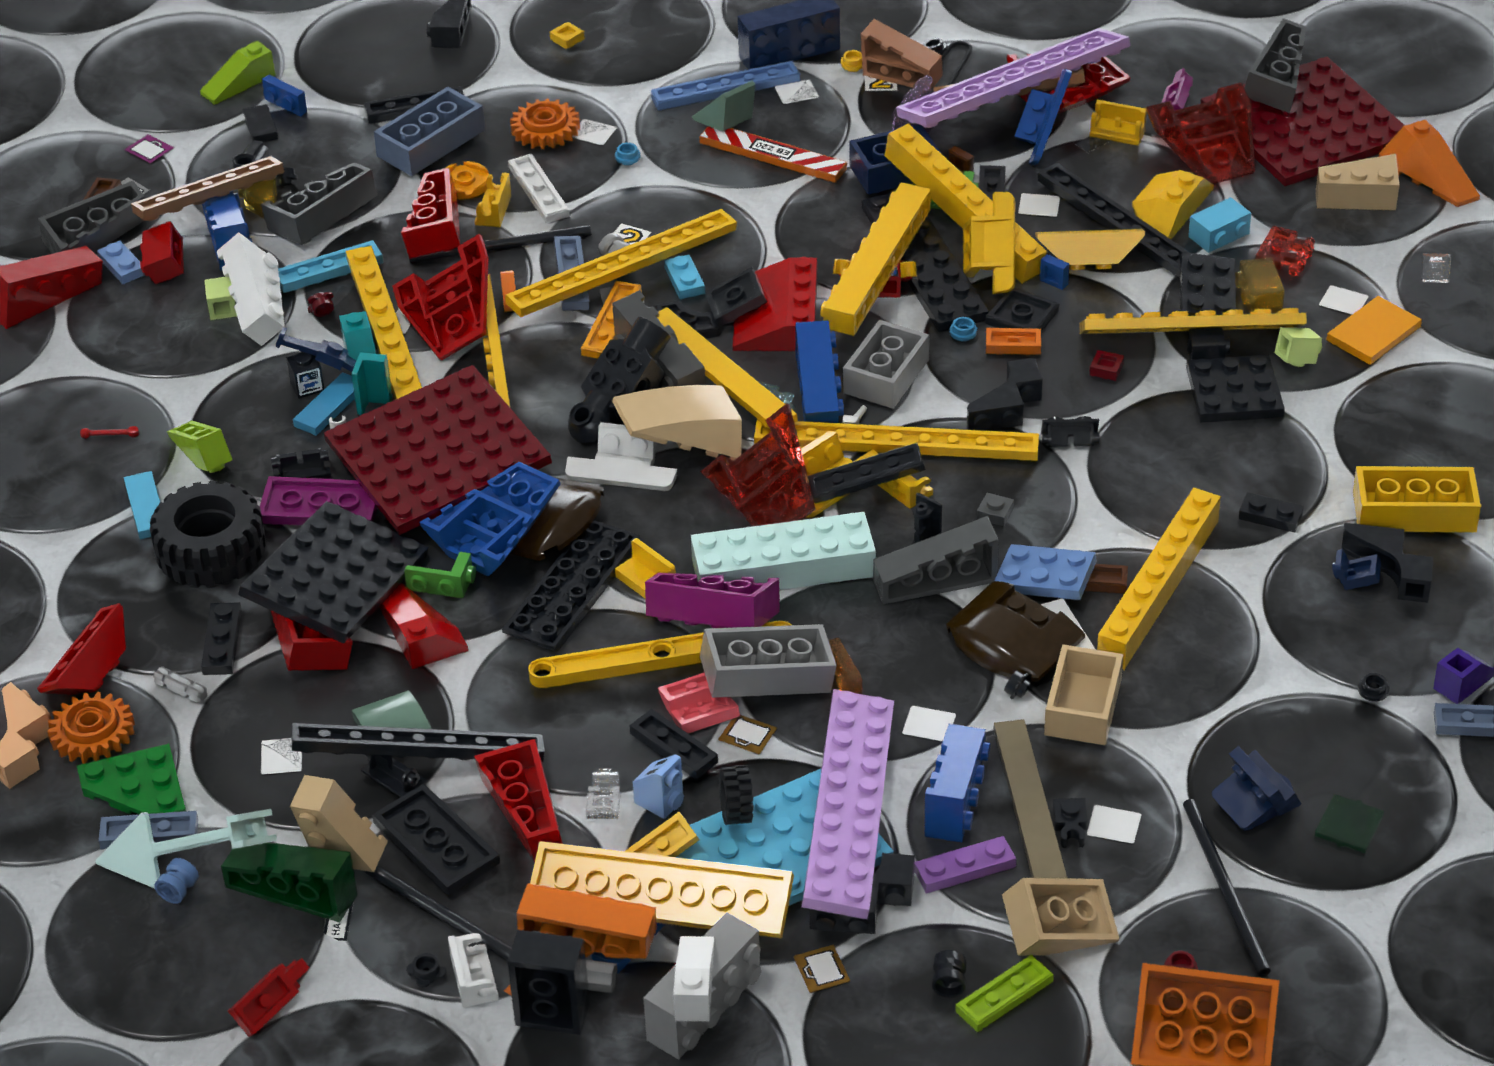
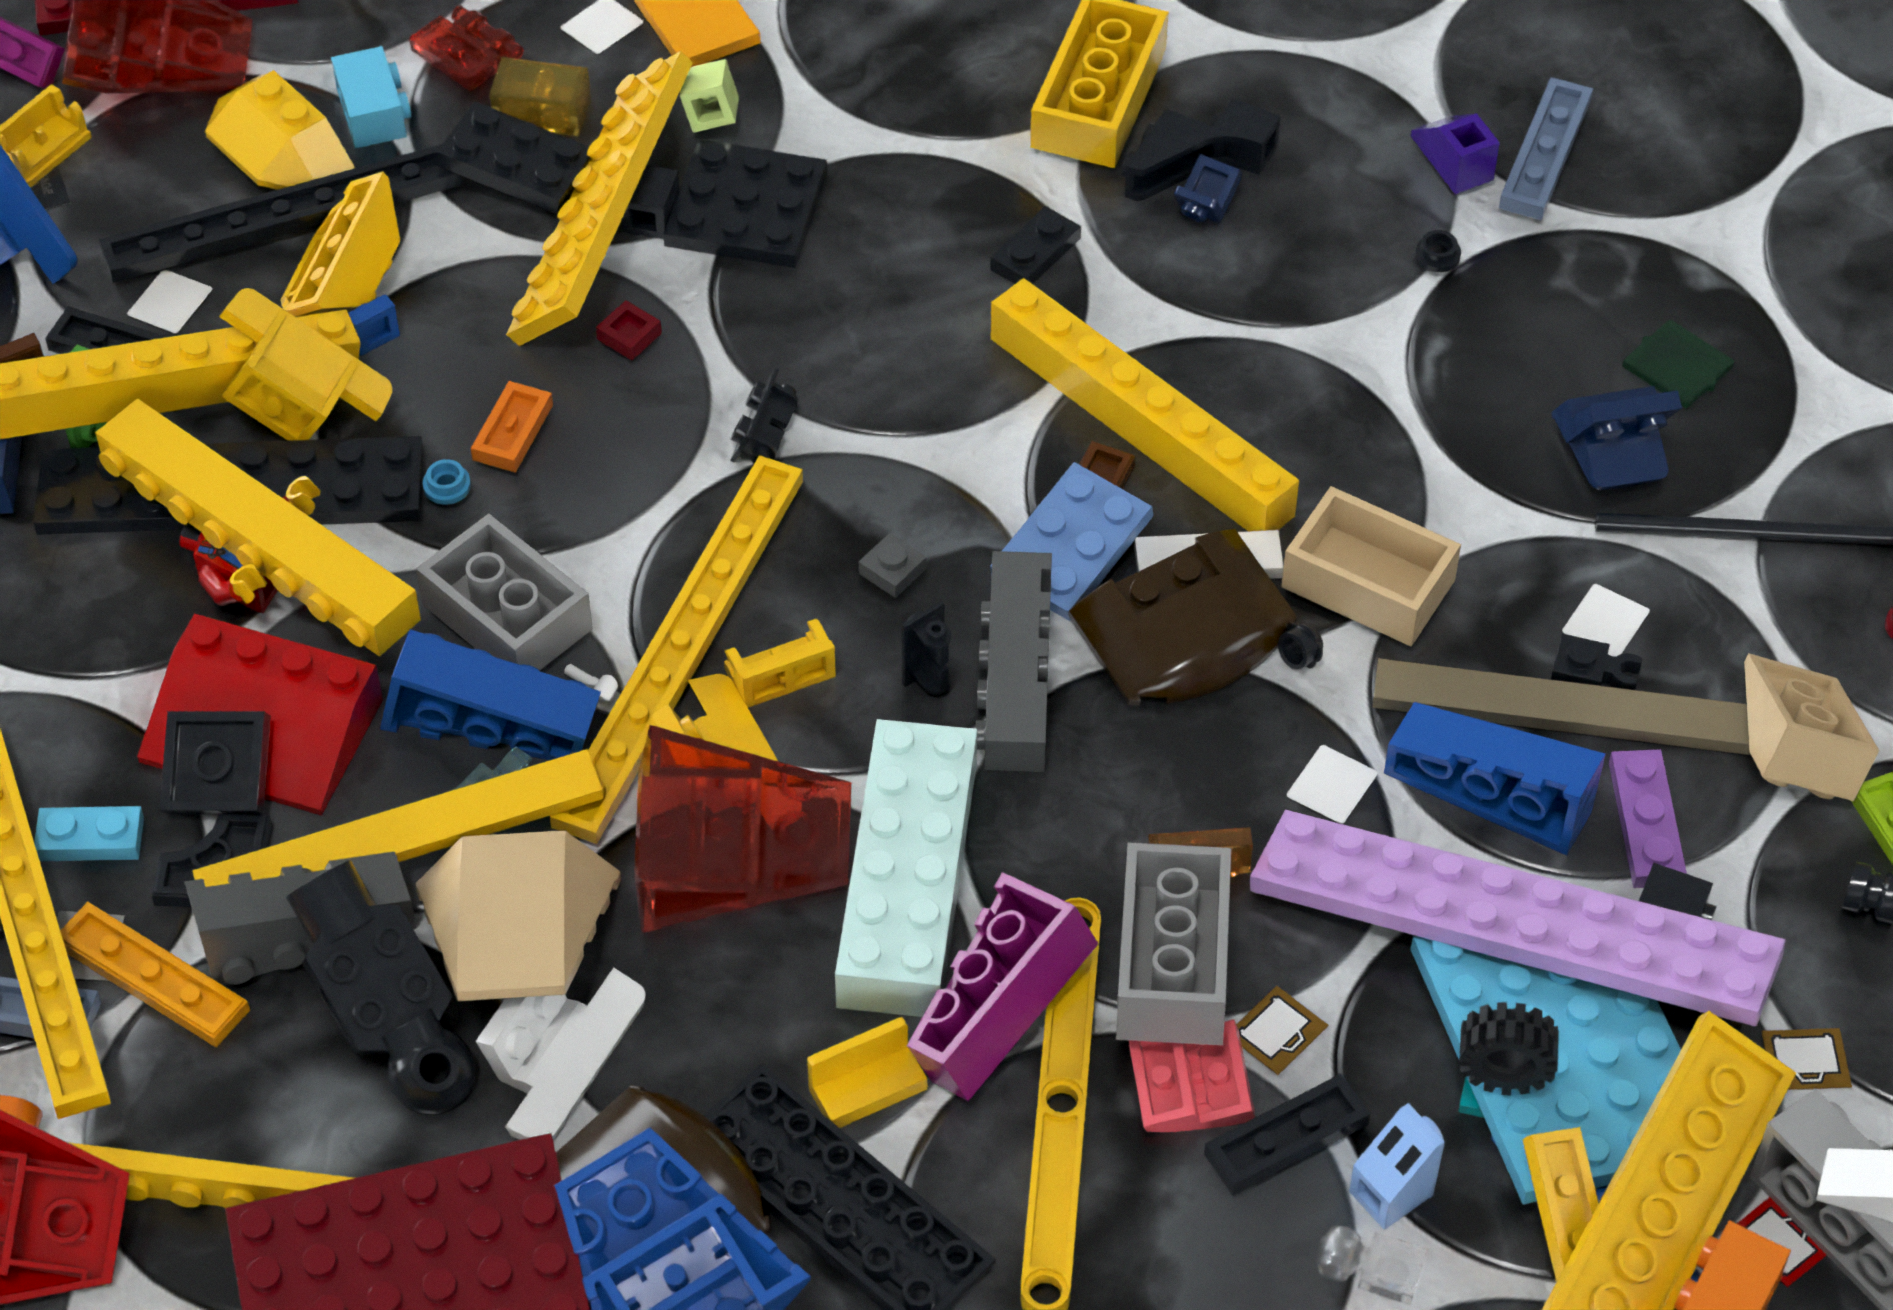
camera: 75 degrees left, 10 degrees up
black tile [807,443,926,504] -> none
black arch [967,358,1043,431] -> none
black tile [985,288,1059,331] -> none

